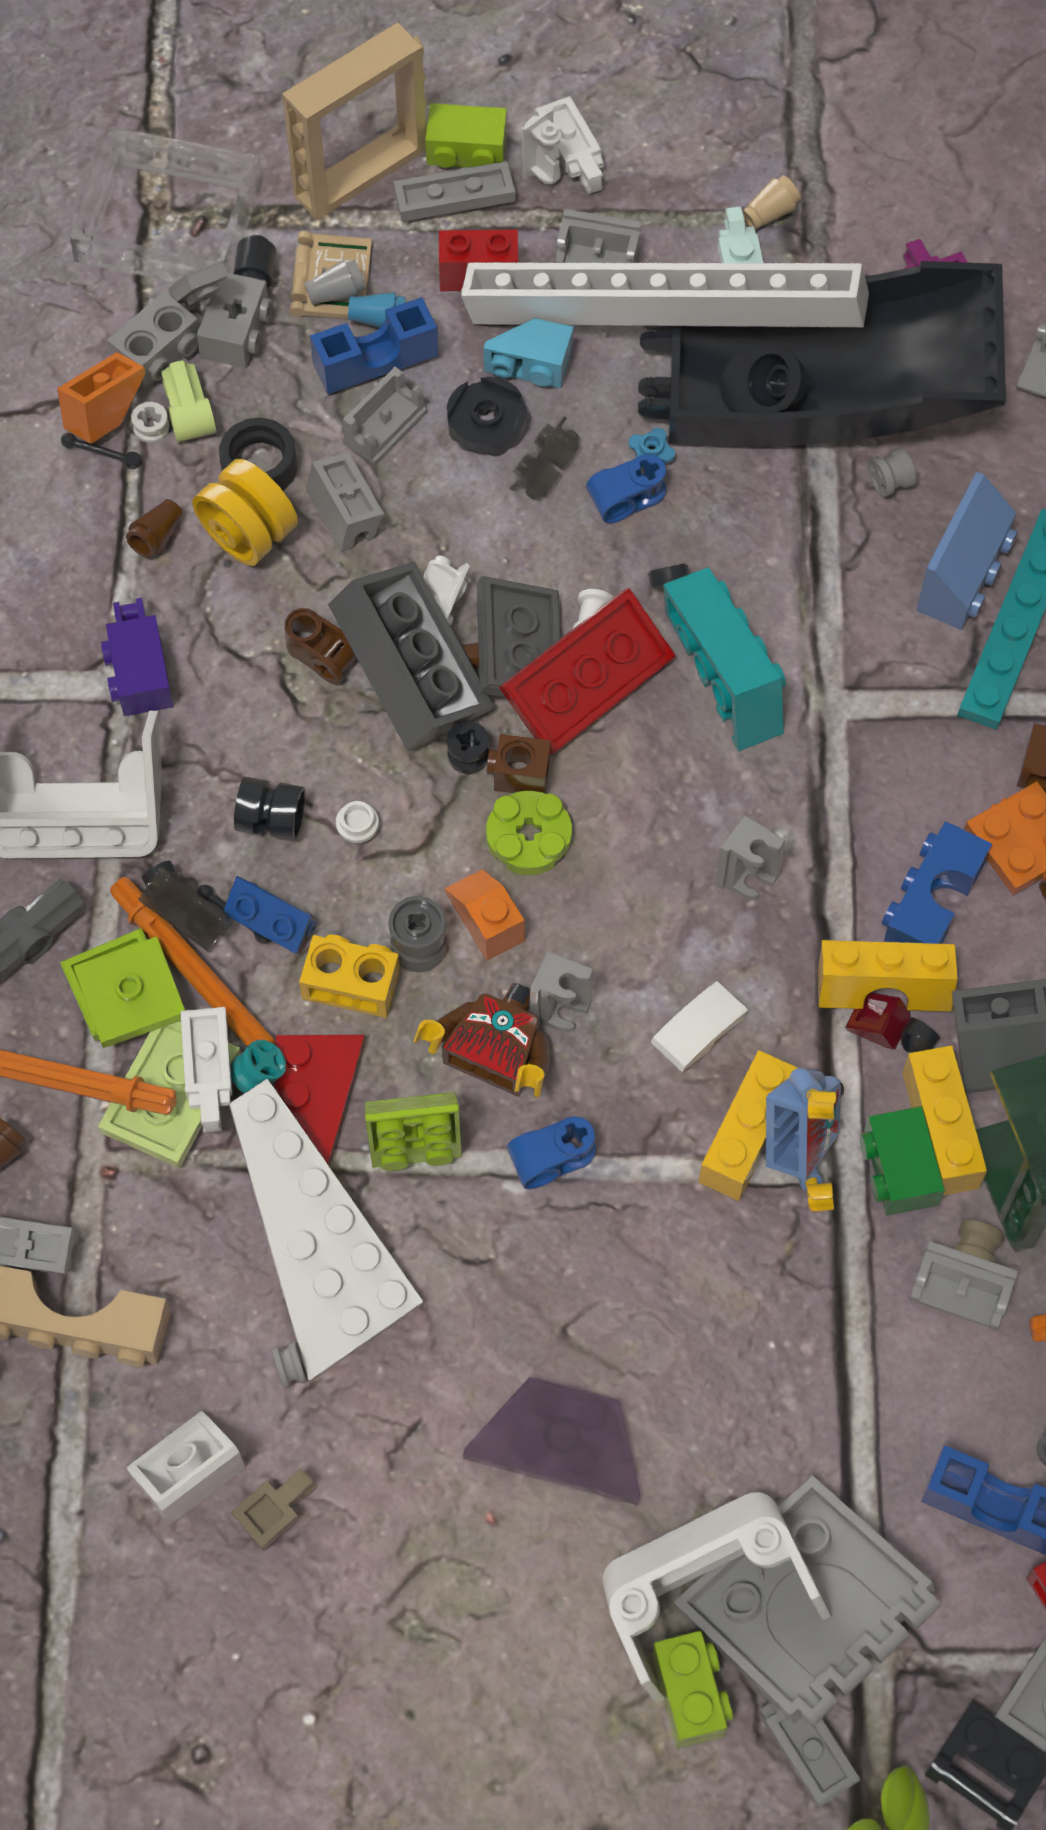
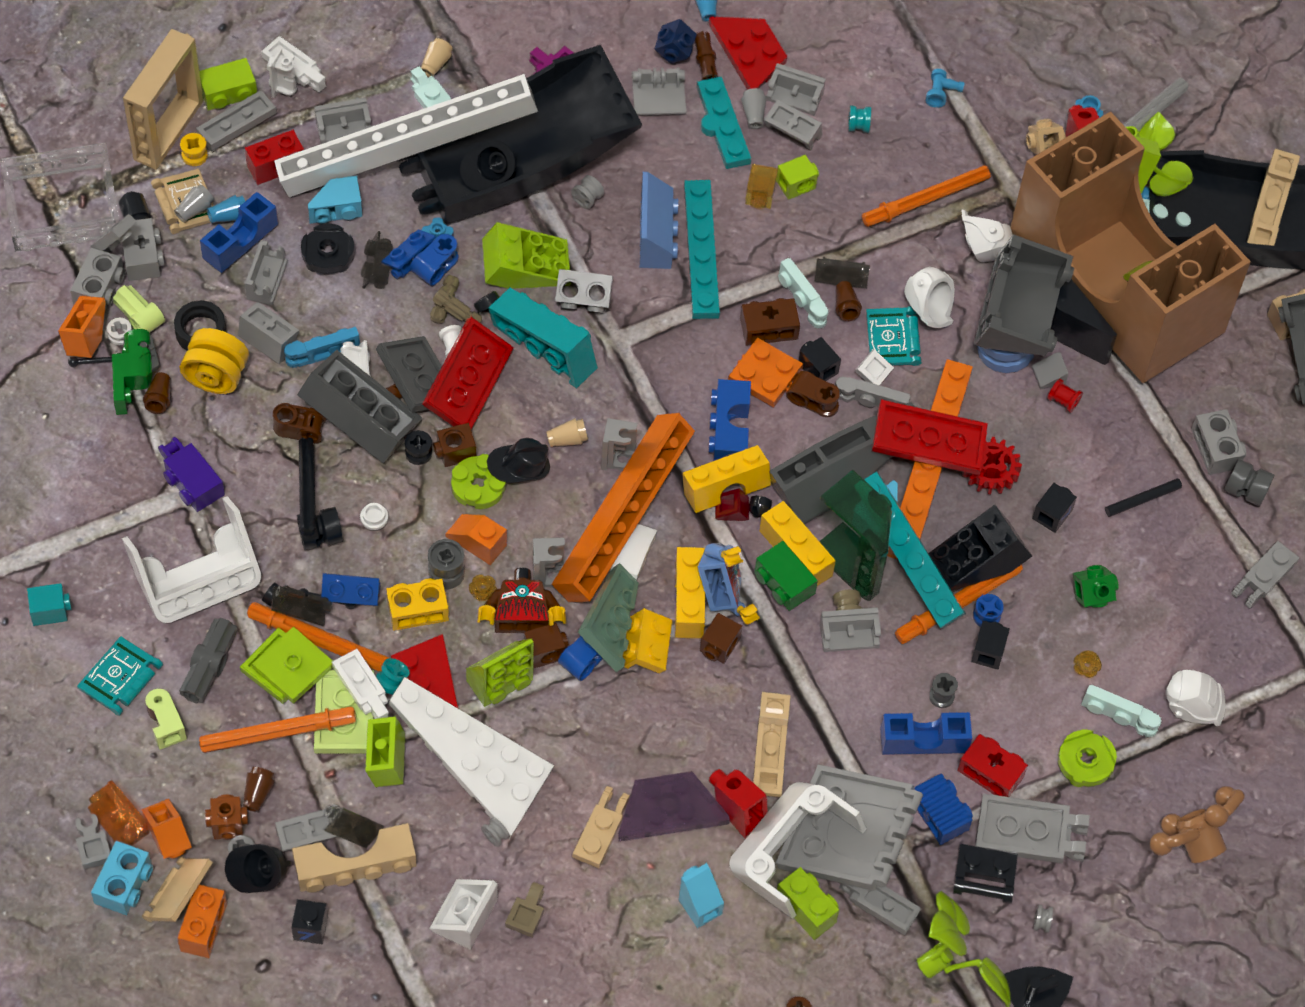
camera: 30 degrees left, 5 degrees down
none -> green plate [112,329,159,415]
none -> yellow wheel [180,133,208,166]
none -> dark azure hinge [284,327,360,368]
none -> black axle [299,437,316,537]
none -> clear smoke hinge [324,804,384,848]
none -> lime brick [365,717,405,787]
none -> blue hinge [381,229,436,279]
none -> dark tan axle [430,275,459,324]
none -> dark tan axle [433,288,482,322]
none -> clear yellow plate [469,574,497,601]
none -> lime slope [482,222,571,289]
none -> black piece [487,437,550,483]
none -> reddish brown brick [524,623,569,669]
none -> tan cone [546,418,588,447]
none -> orange brick [551,413,695,602]
none -> light grey brick [555,269,614,313]
none -> tan hinge [572,786,630,868]
none -> sand green wing [578,563,639,672]
none -> yellow bracket [623,608,672,674]
none -> medium azure slope [679,863,724,929]
none -> reddish brown brick [700,613,743,664]
none -> red torso [709,769,768,839]
none -> tan slope [753,692,790,797]
none -> blue brick [914,774,973,845]

